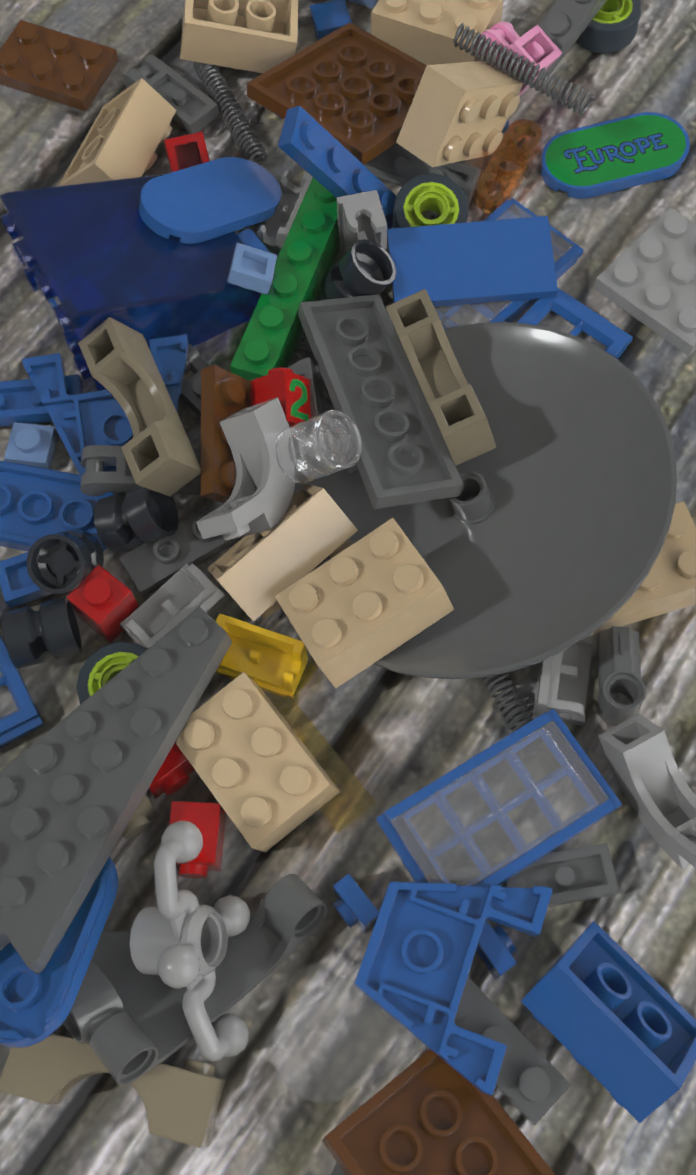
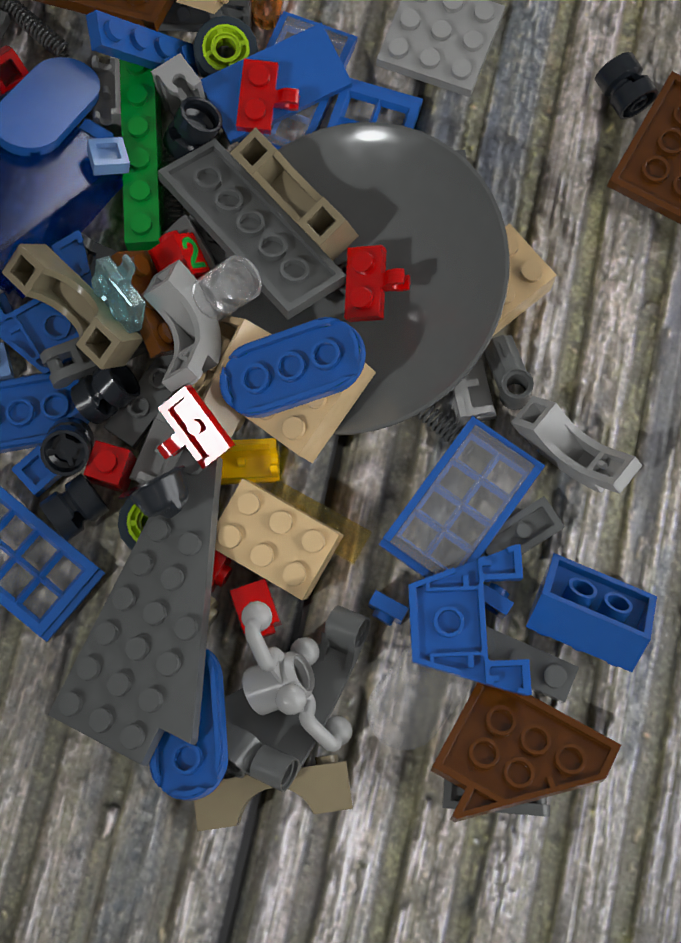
camera: 20 degrees left, 10 degrees up
none -> clear light blue plate [91,254,146,333]
none -> black piece [118,465,189,519]
none -> plate [157,384,235,469]
none -> blue tile [219,317,366,418]
none -> red plate [236,58,300,135]
none -> red plate [344,245,410,322]

